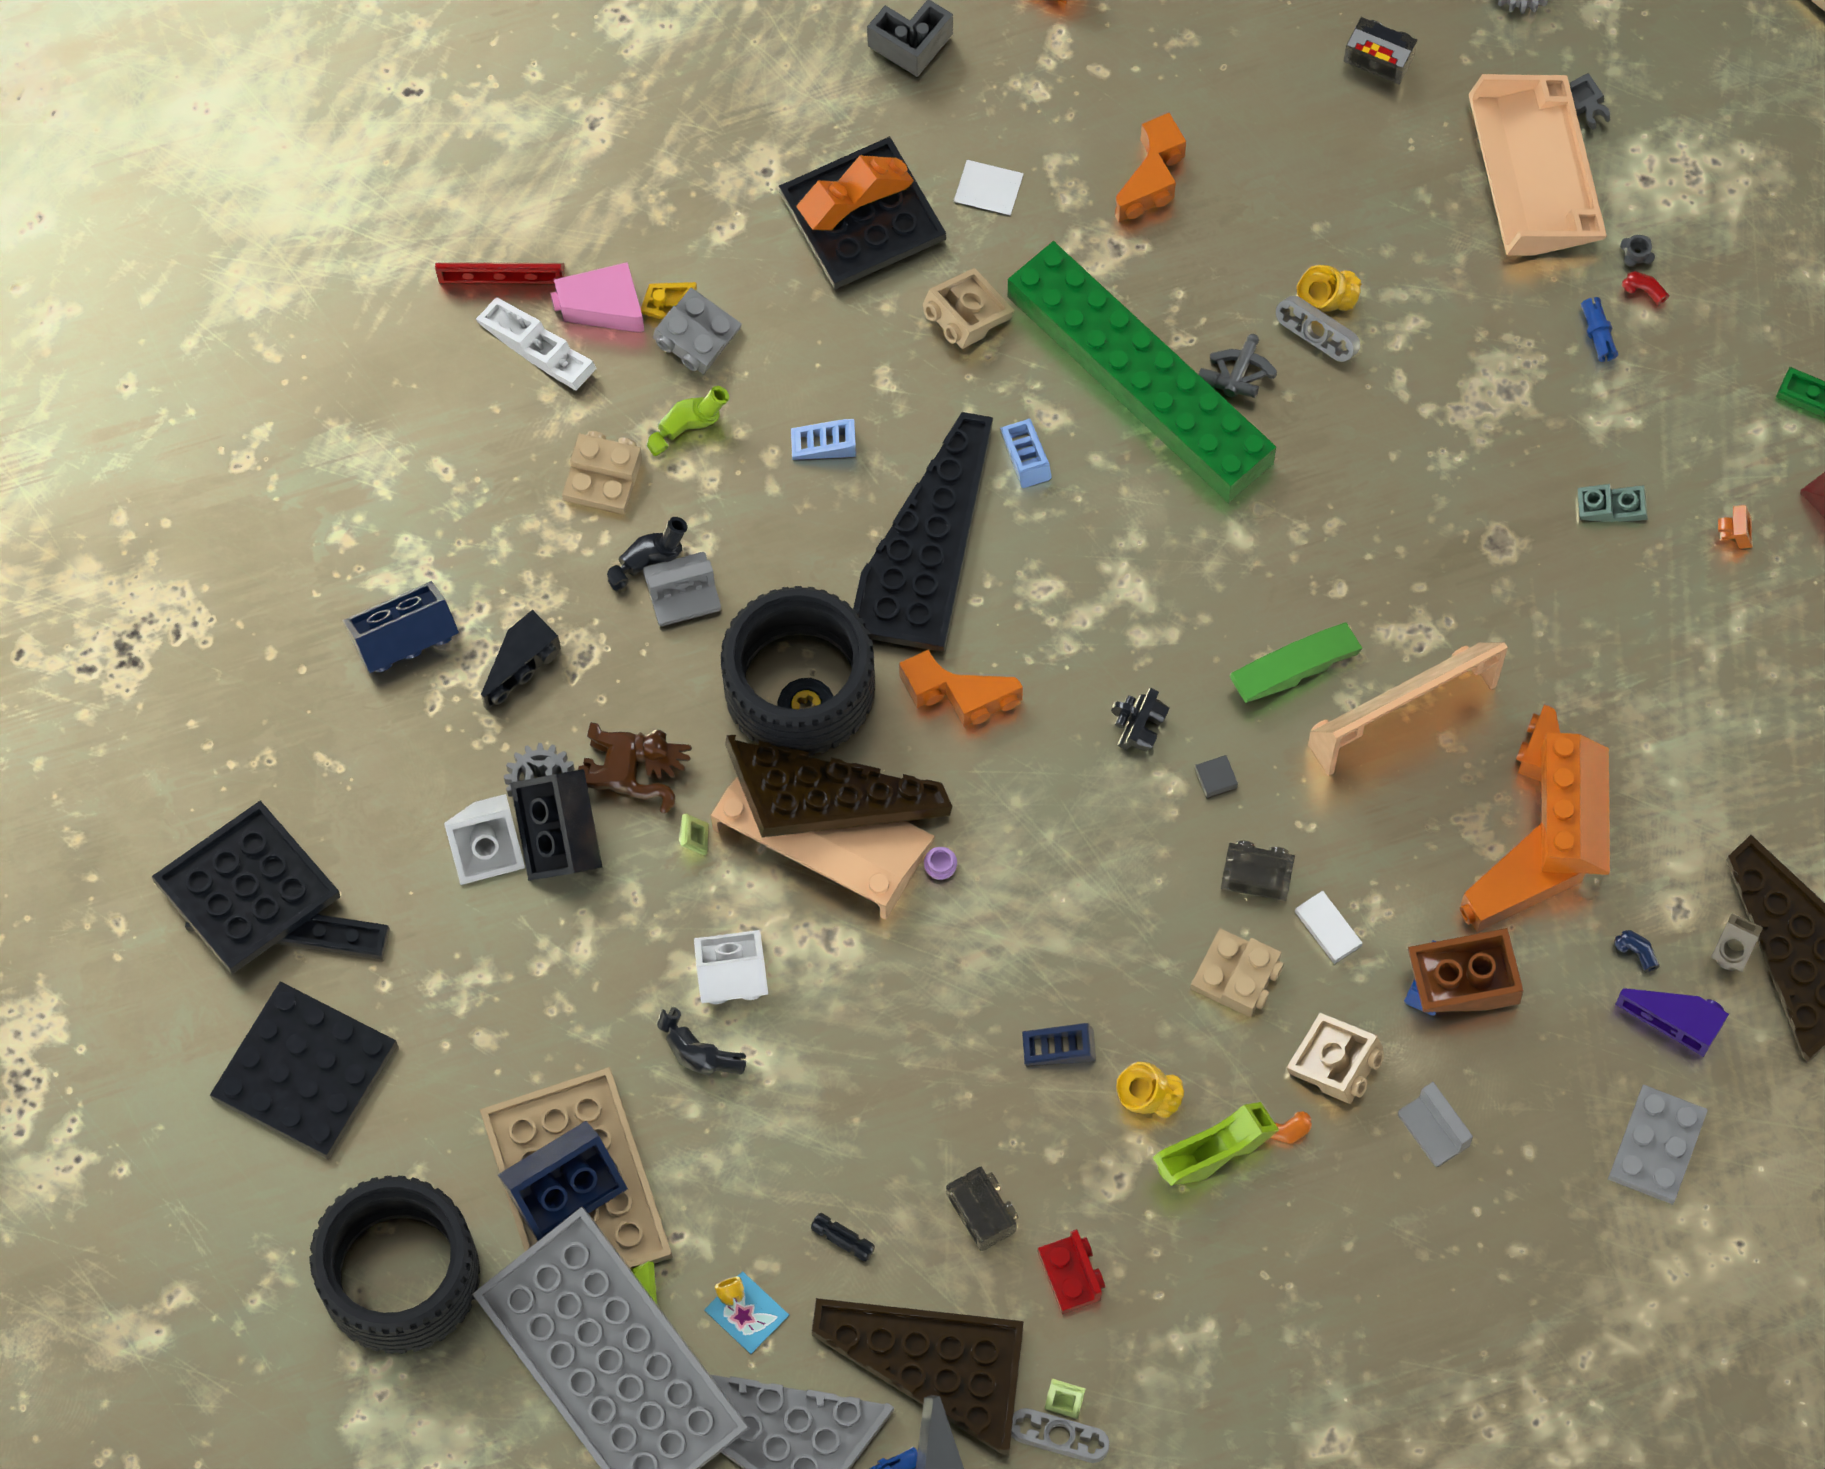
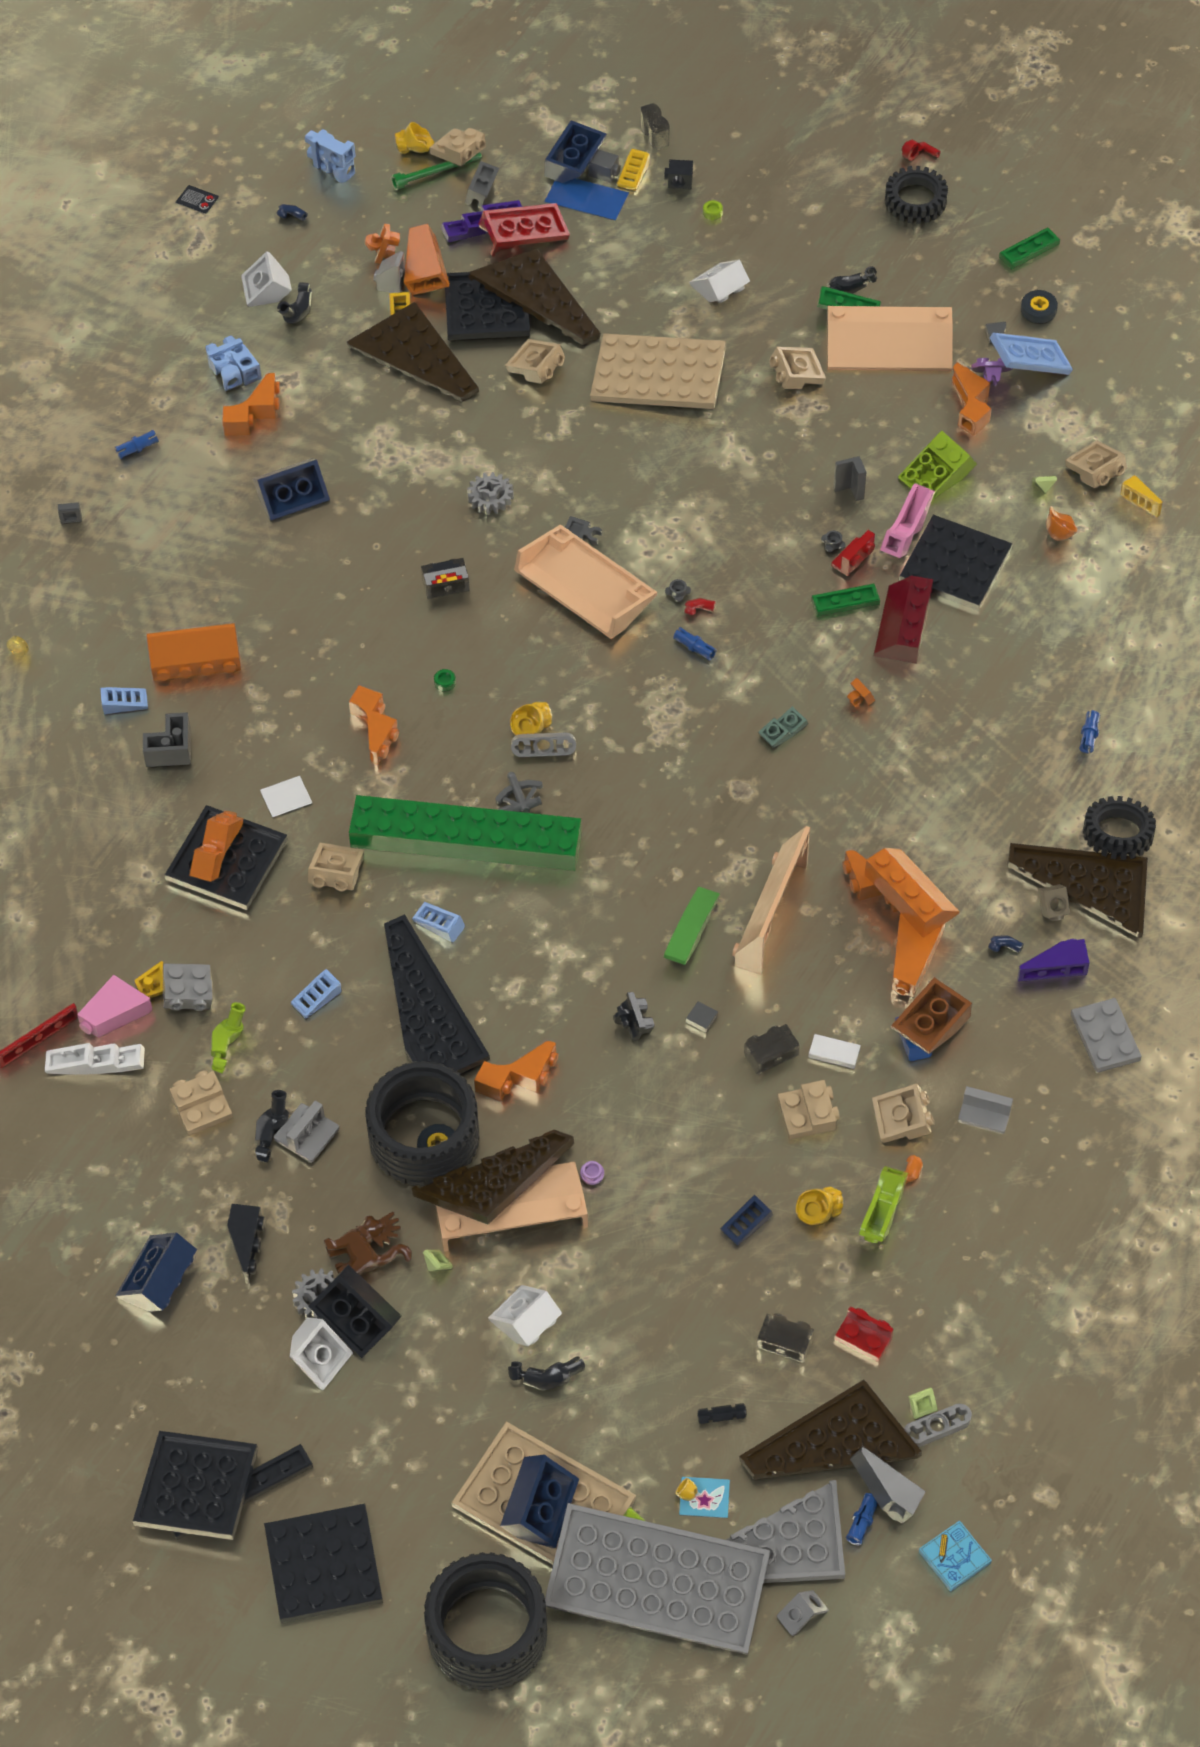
camera: 40 degrees left, 10 degrees down
none -> green tile [434,669,456,691]

